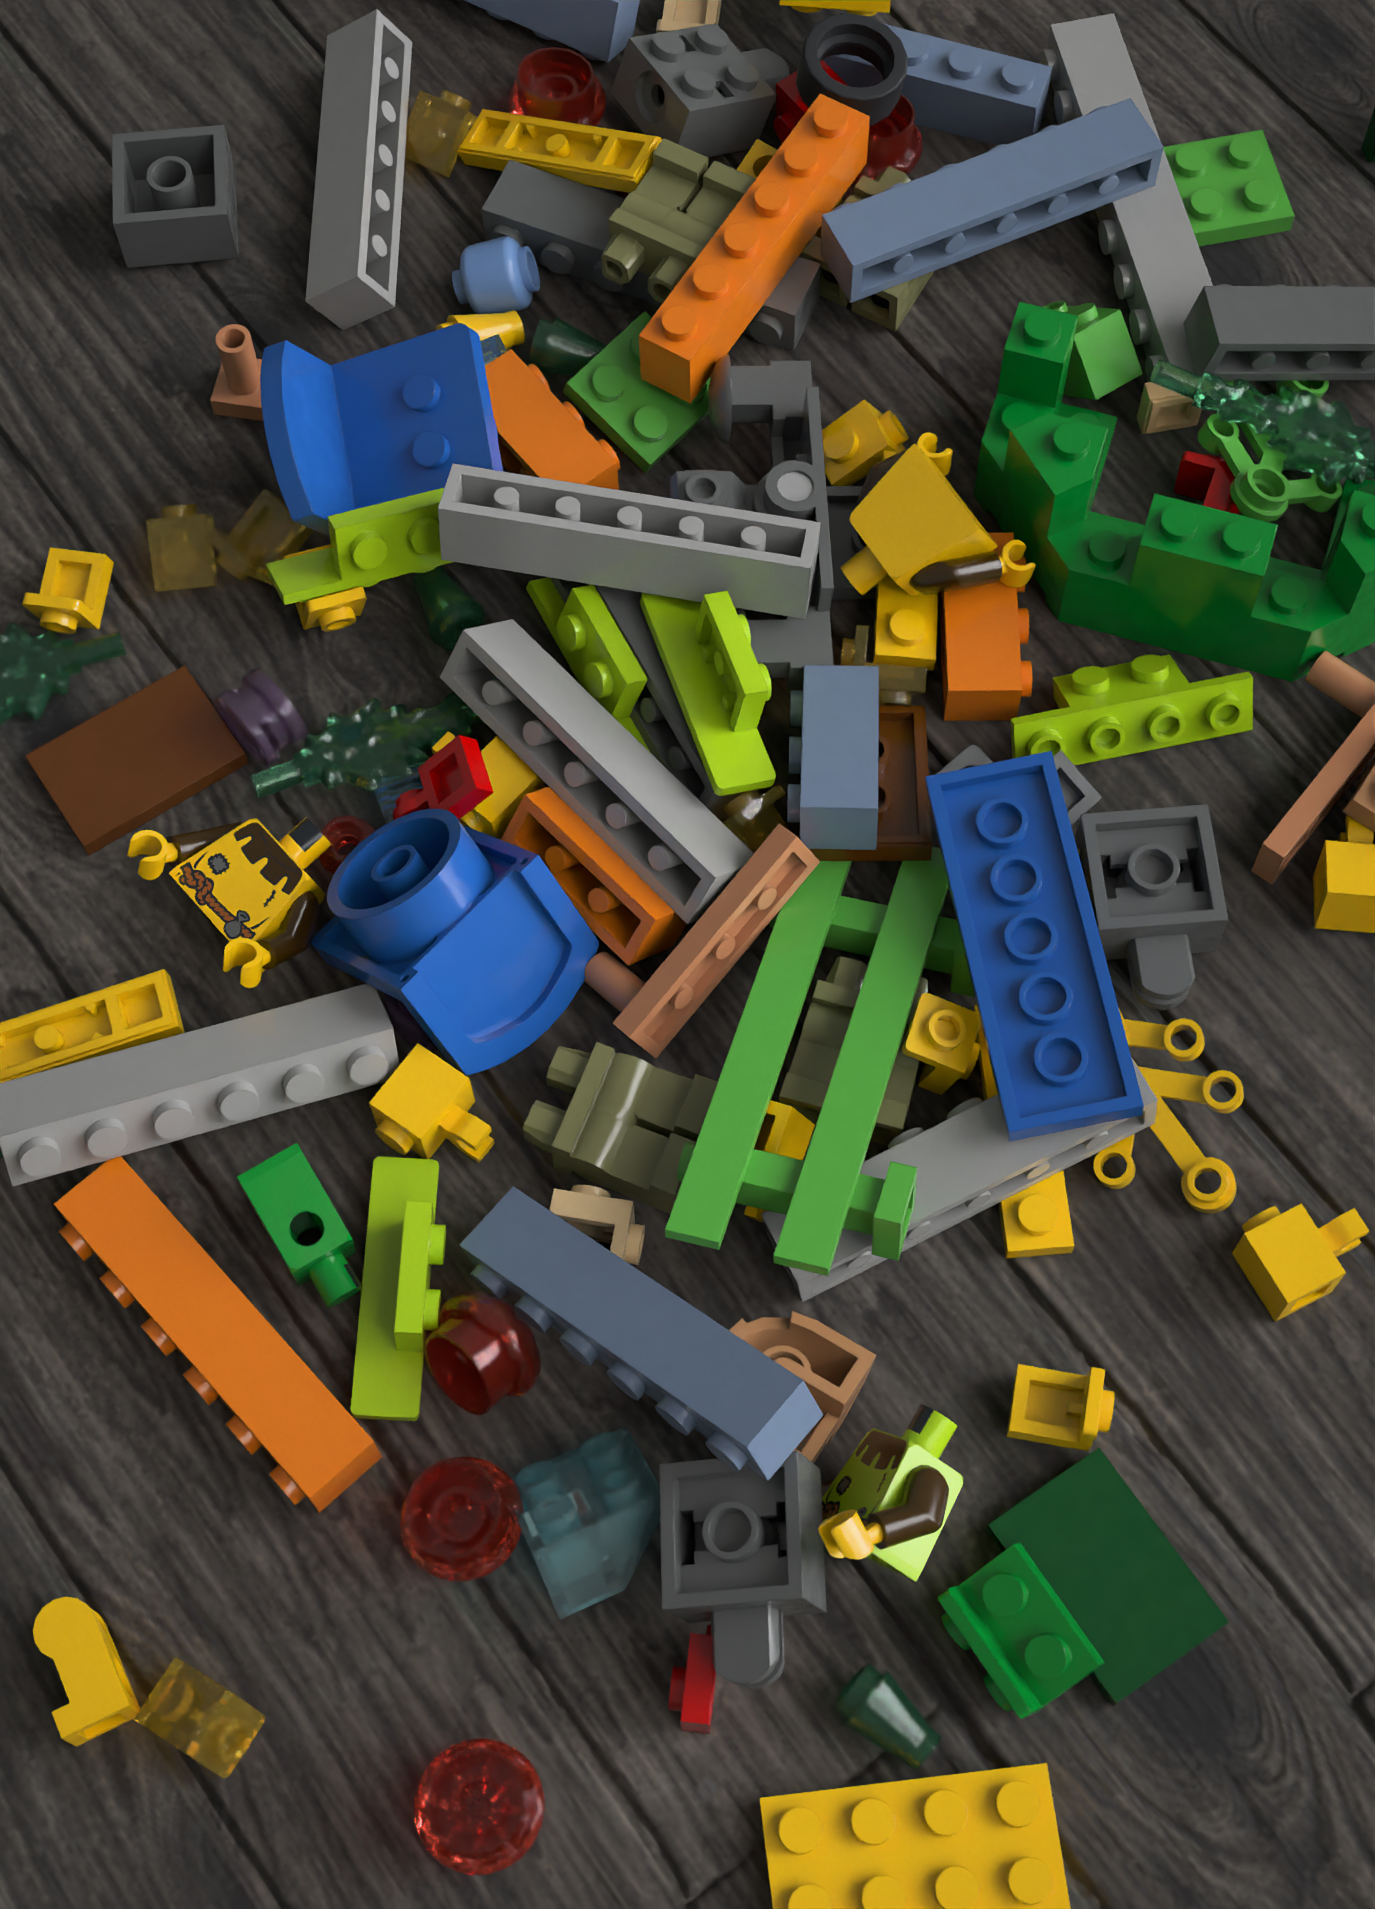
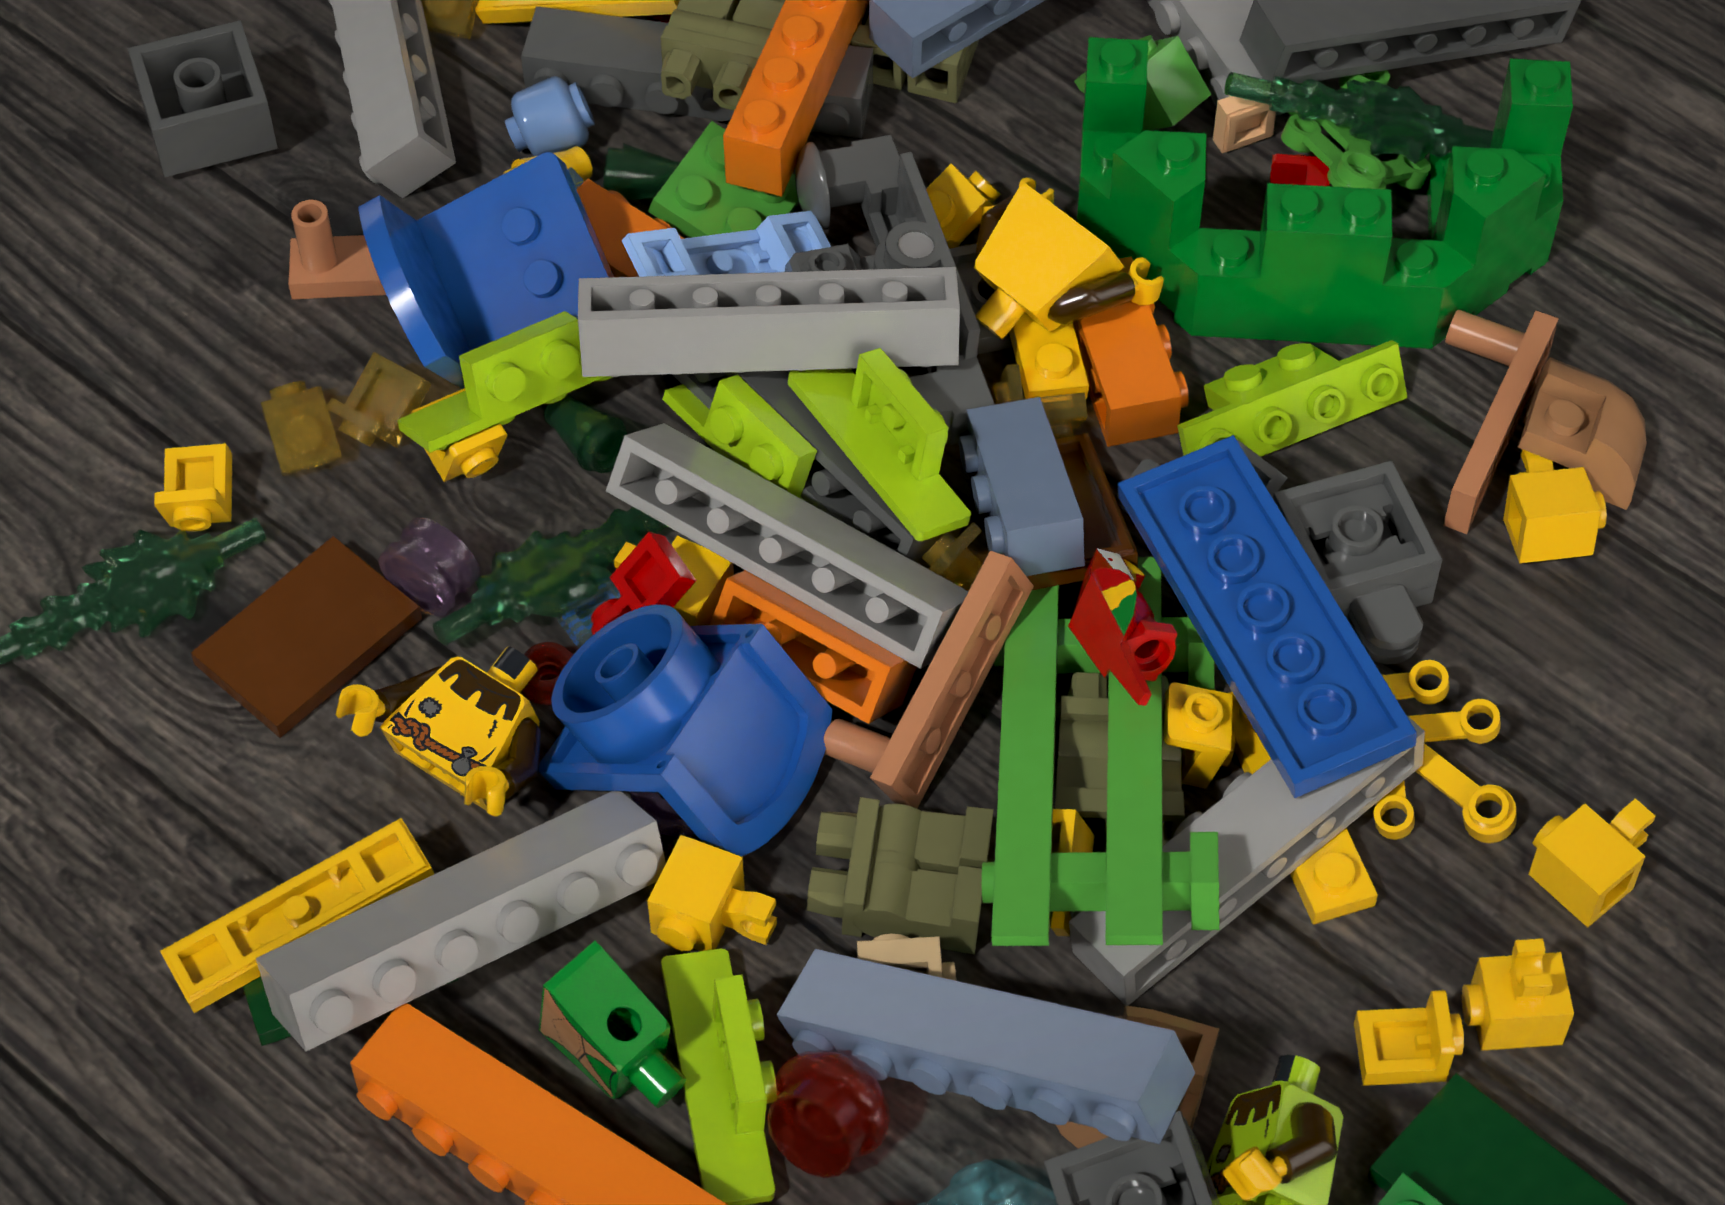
camera: 15 degrees left, 10 degrees down
none -> light blue slope [621,211,831,277]
none -> red animal [1068,548,1178,706]
none -> yellow brick [1462,938,1574,1051]

